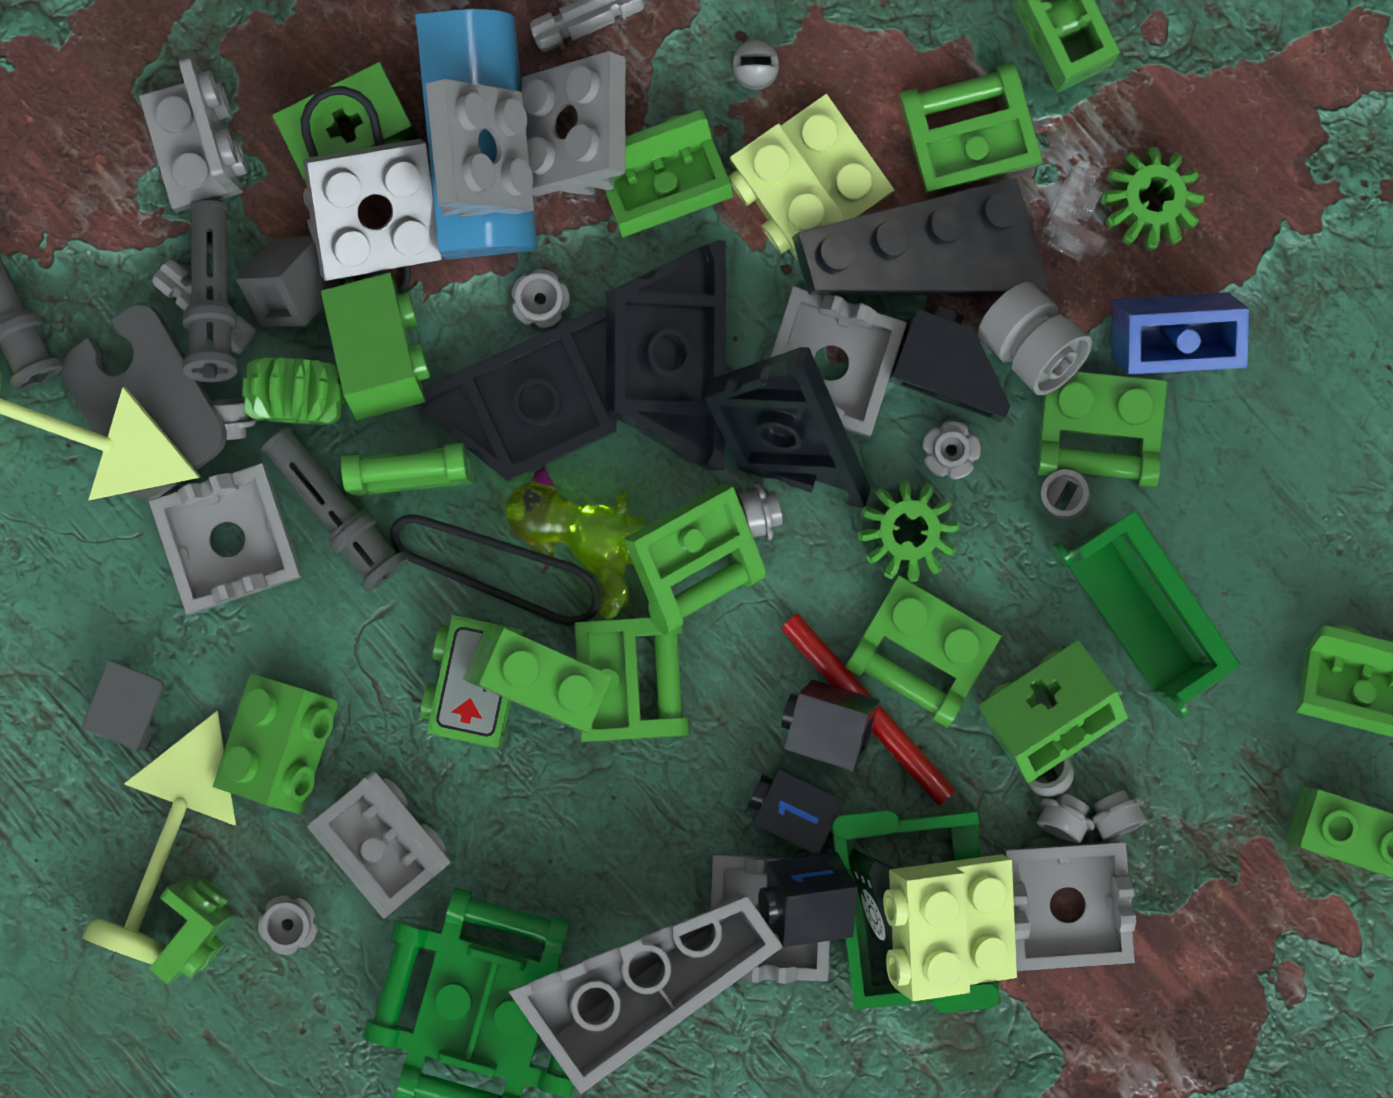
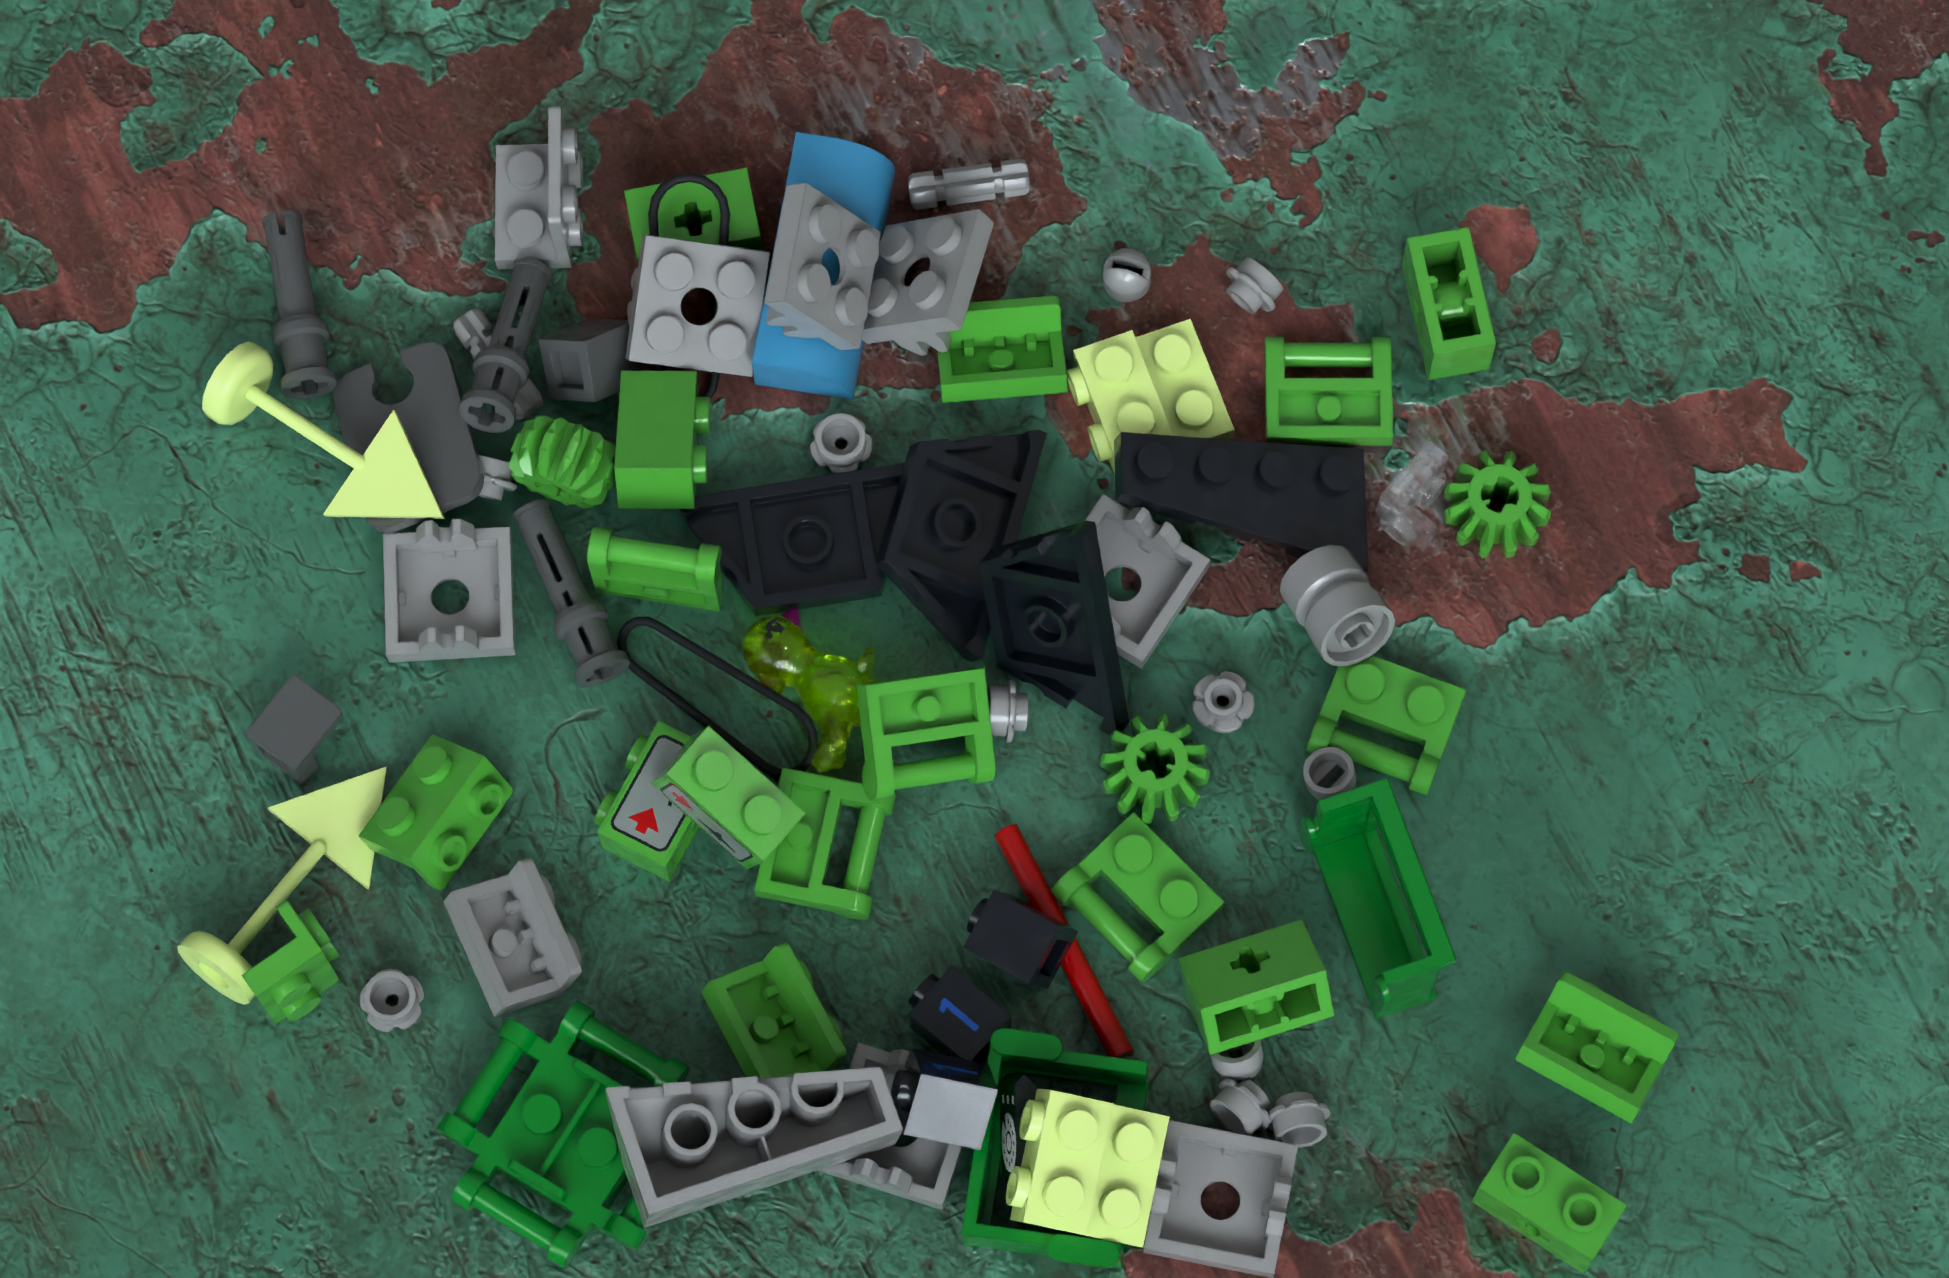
camera: 10 degrees right, 15 degrees down
black slope [889,305,1010,422] -> none
blue brick [1112,292,1249,374] -> none
none -> bright green bracket [700,942,847,1078]
none -> light grey plate [1226,257,1284,315]

